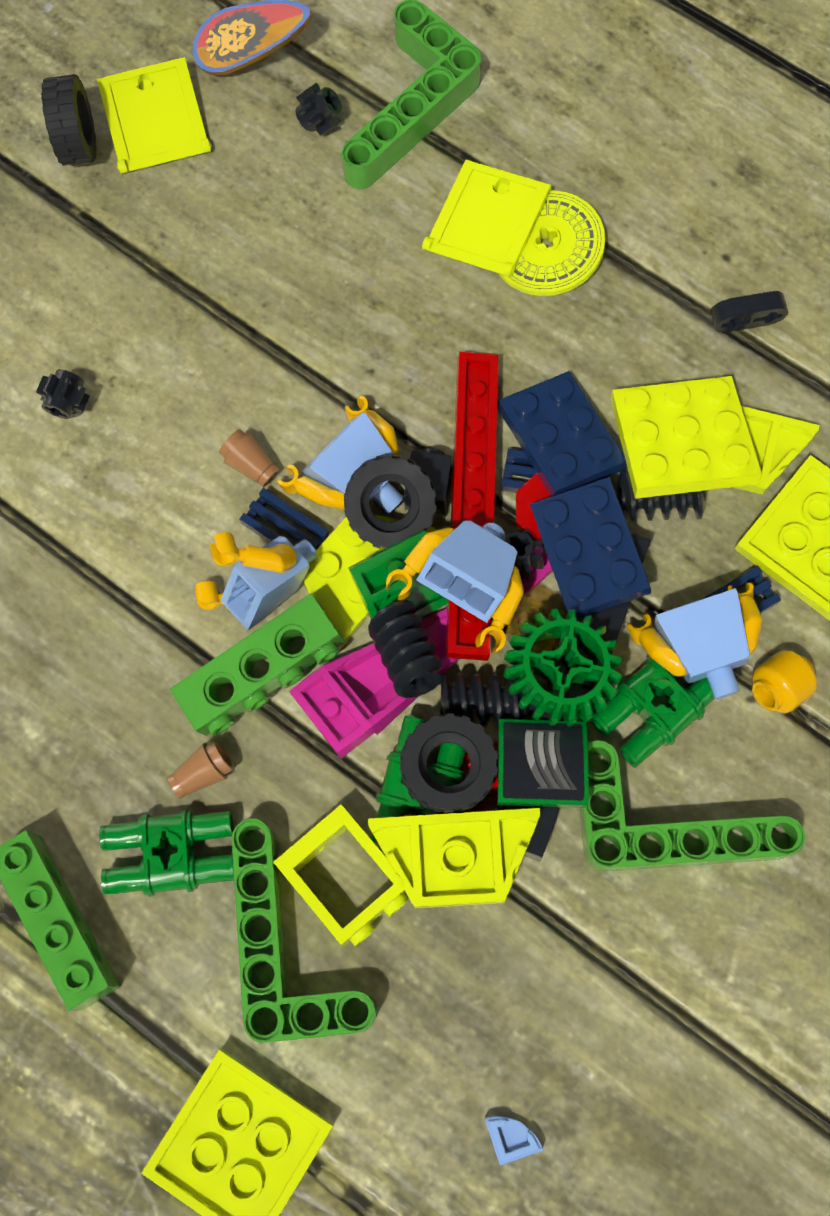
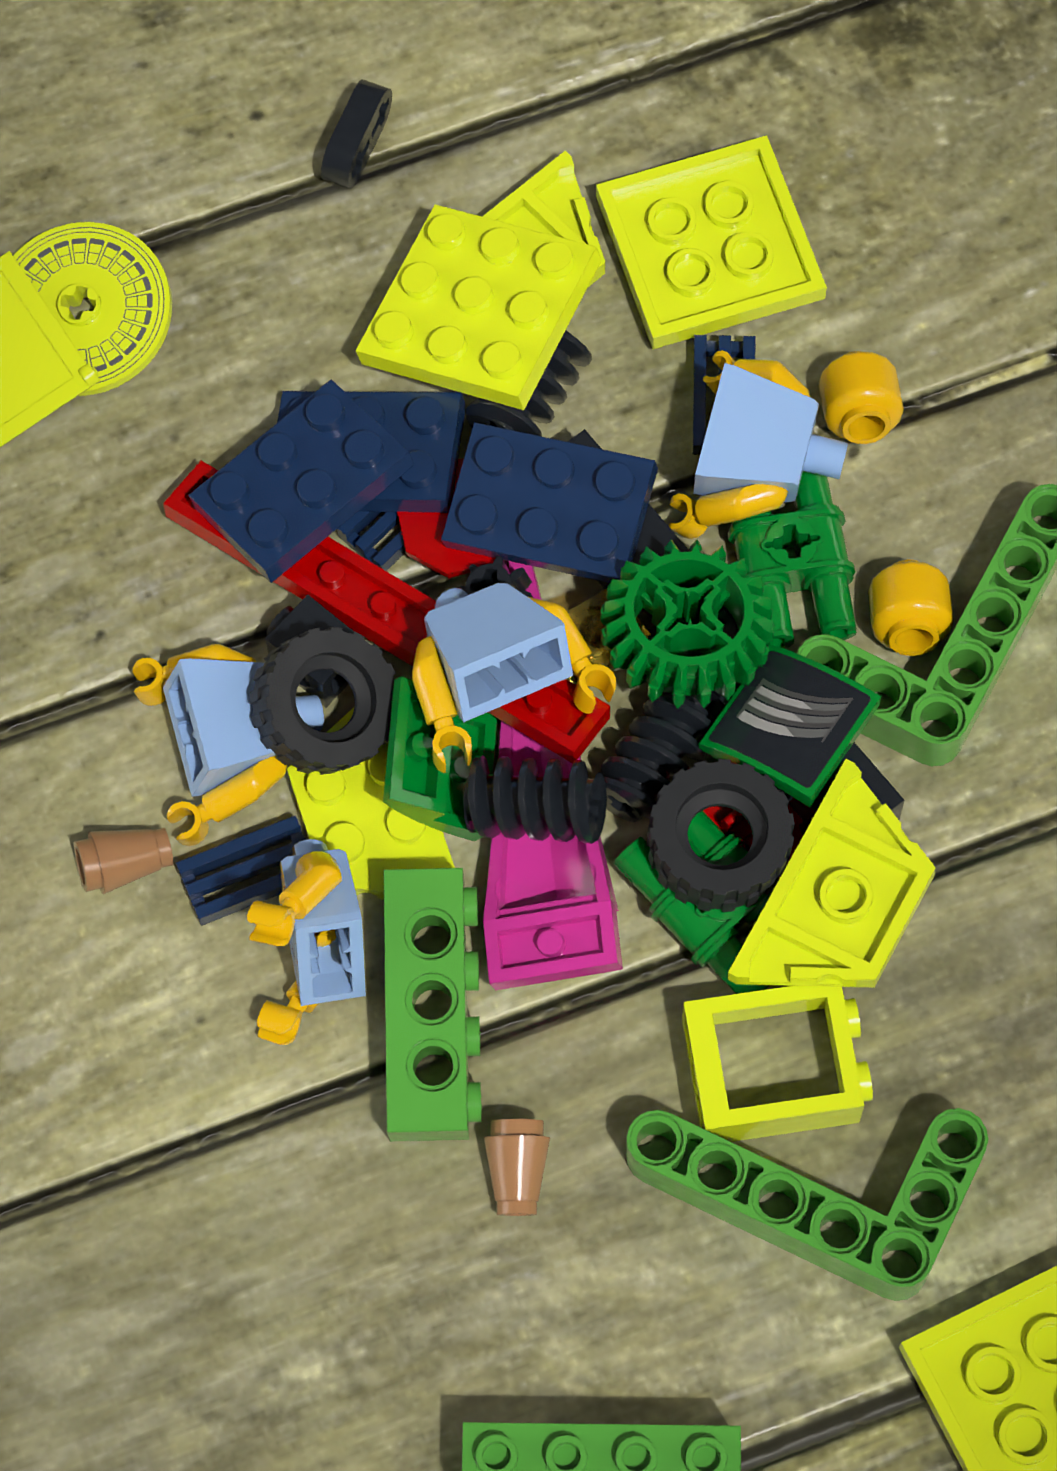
camera: 60 degrees left, 5 degrees down
green pin [99,809,234,897] -> none
none -> dark blue plate [188,379,414,583]
none -> yellow head [868,559,953,656]

